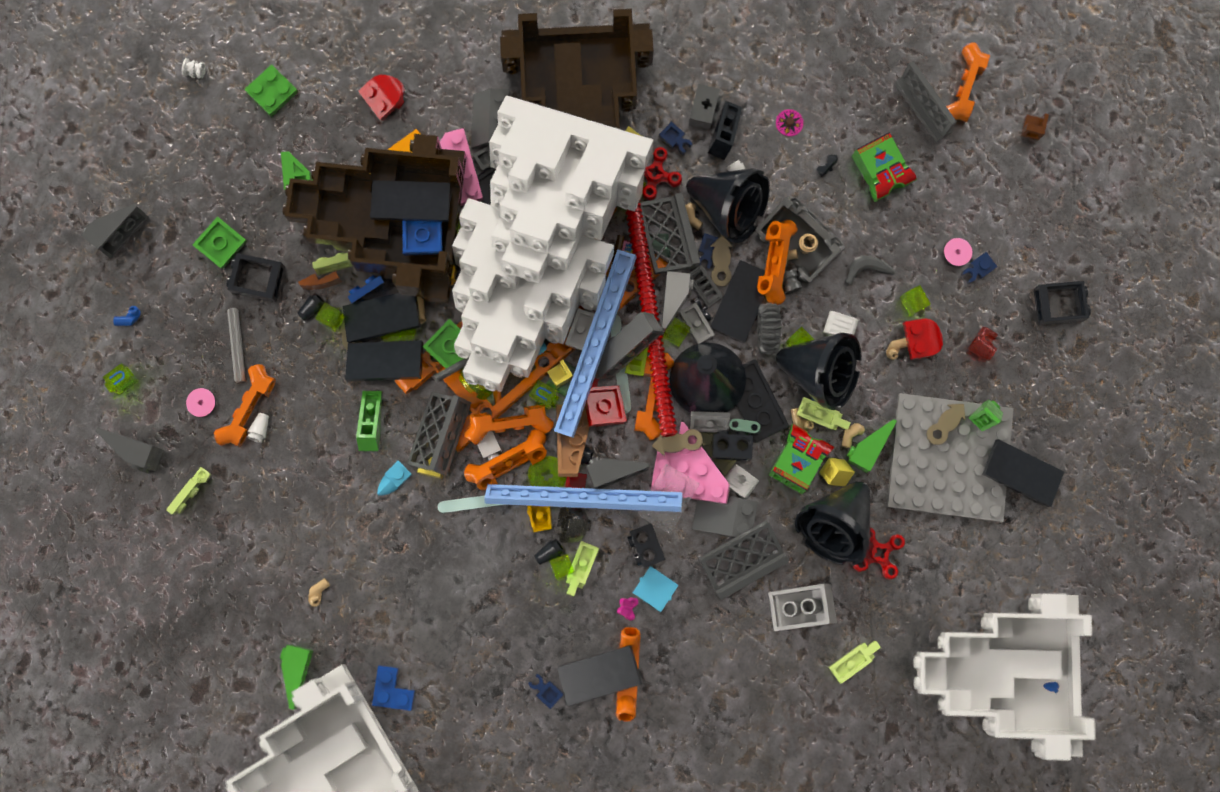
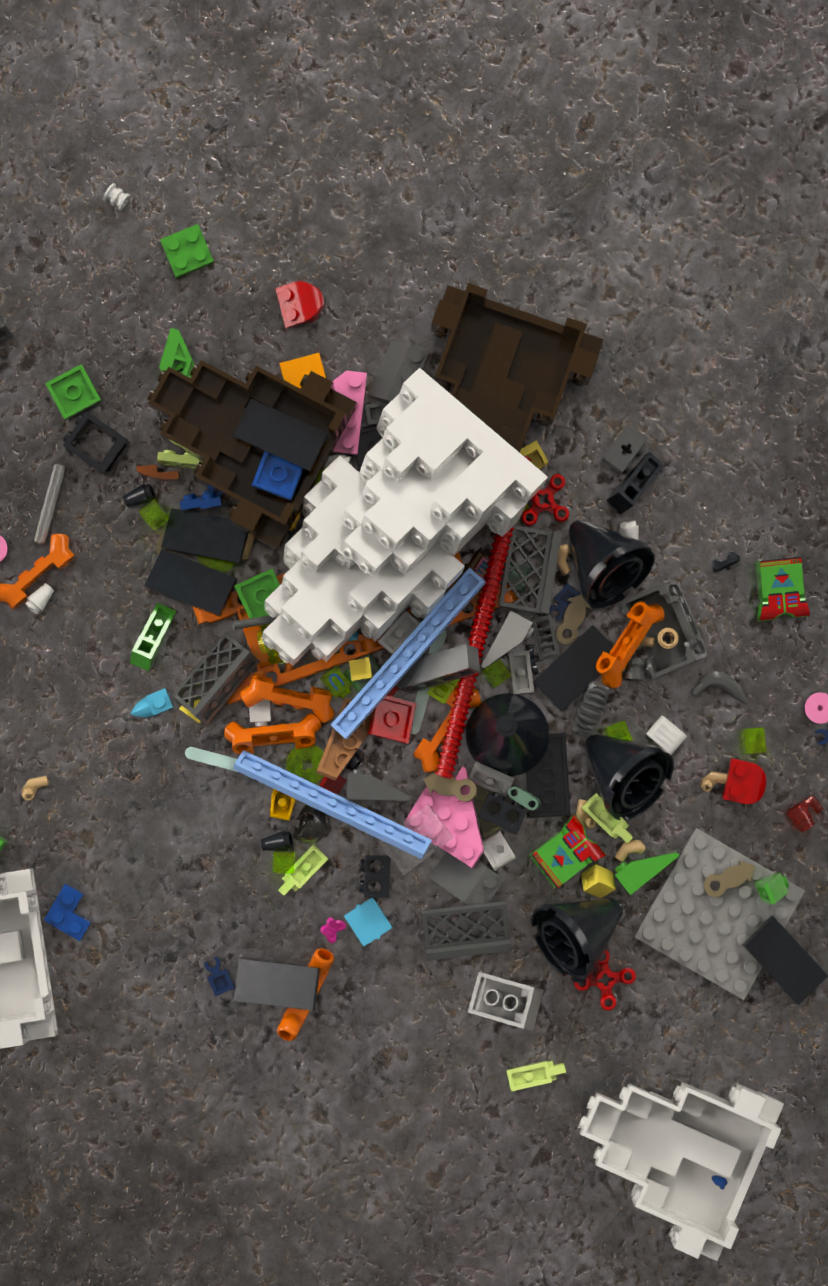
camera: 25 degrees right, 5 degrees up
dark blue plate [659,122,693,155] -> none
piece [776,109,803,136] -> none

